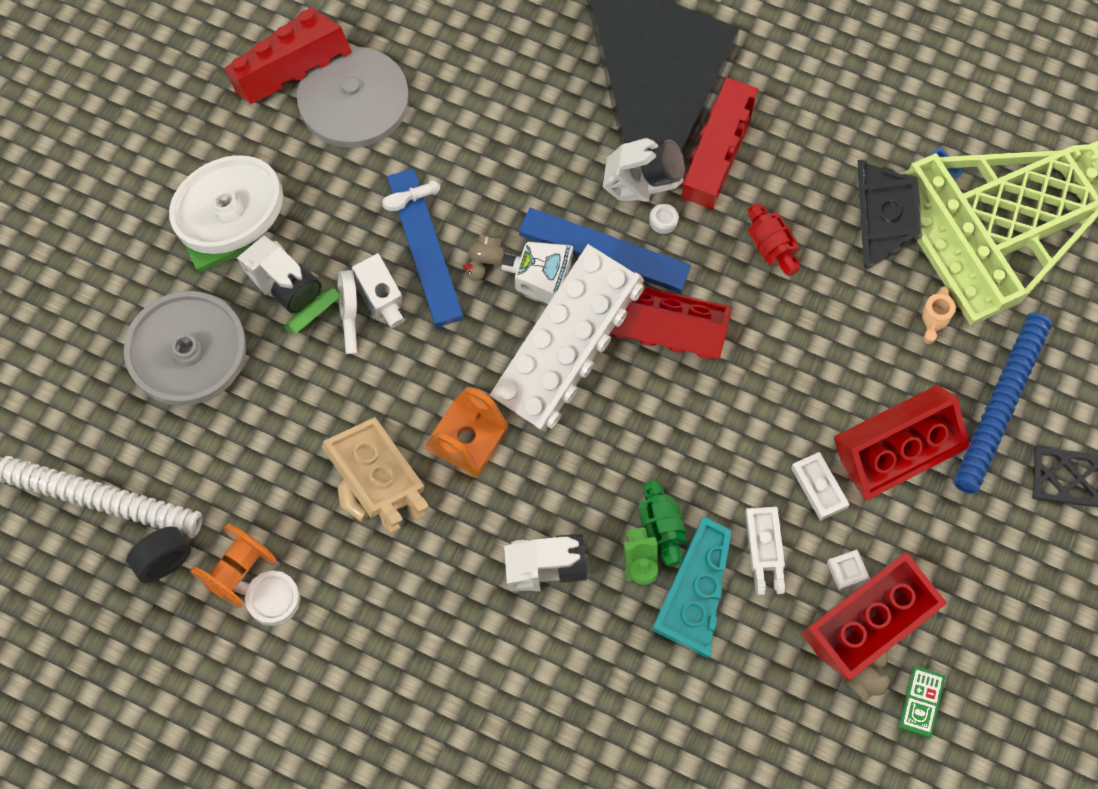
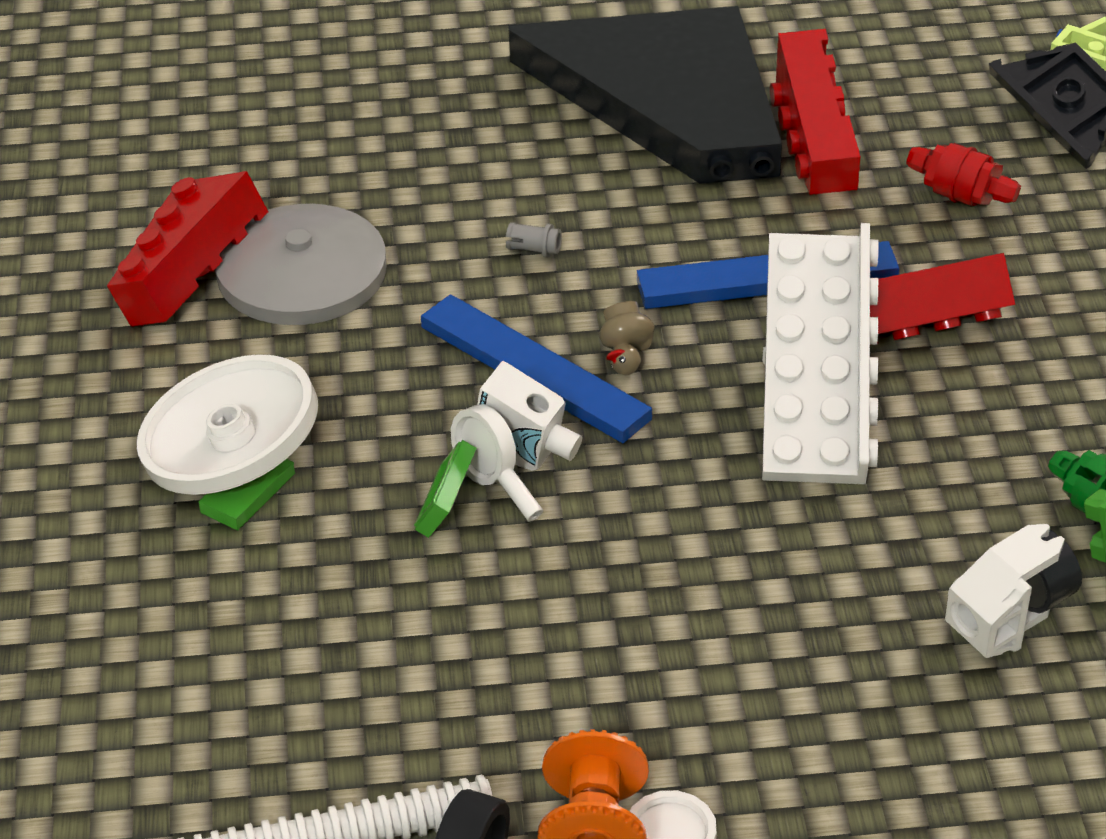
camera: 30 degrees left, 25 degrees down
light grey dish [124,291,247,406] -> none
white piece [237,235,321,314] -> none
tan tile [322,417,429,534] -> none
tan arm [338,480,369,522] -> none
white piece [382,181,440,211] -> none
orange hose [425,387,509,478] -> none
white torso [501,242,573,304] -> none
white piece [603,138,685,202] -> none
white tile [649,204,679,234] -> none
none -> light grey pin [506,222,562,257]

